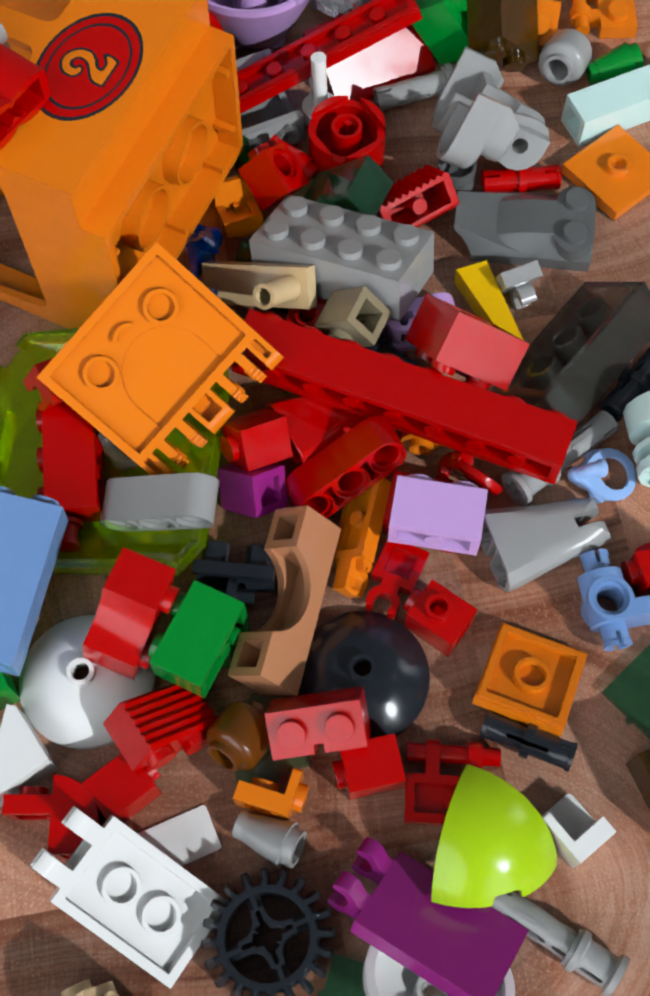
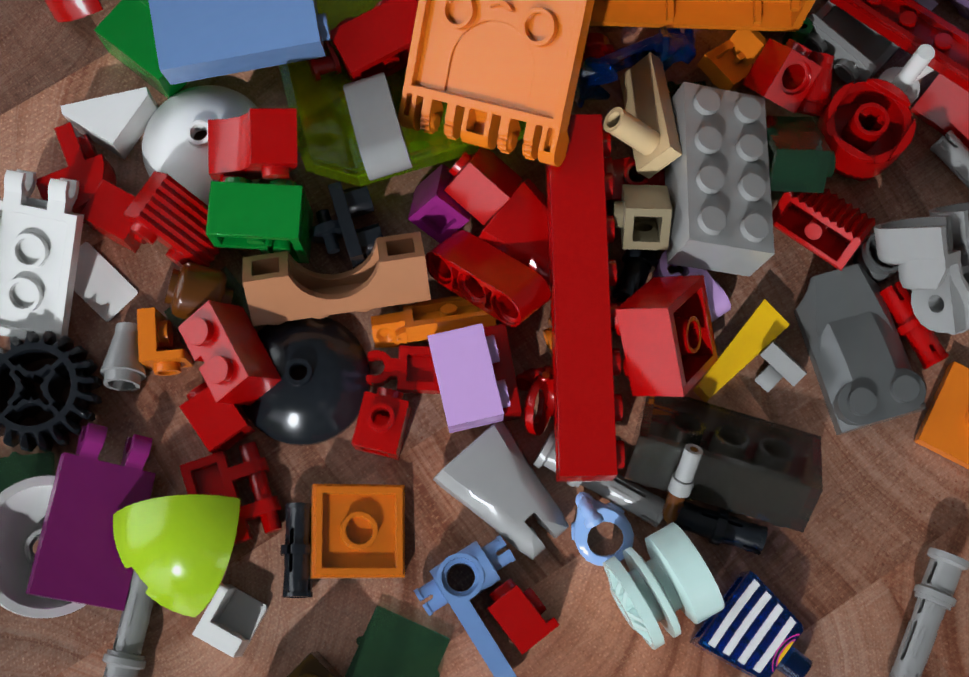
camera: 65 degrees right, 10 degrees up
none -> light grey piece [662,444,703,524]

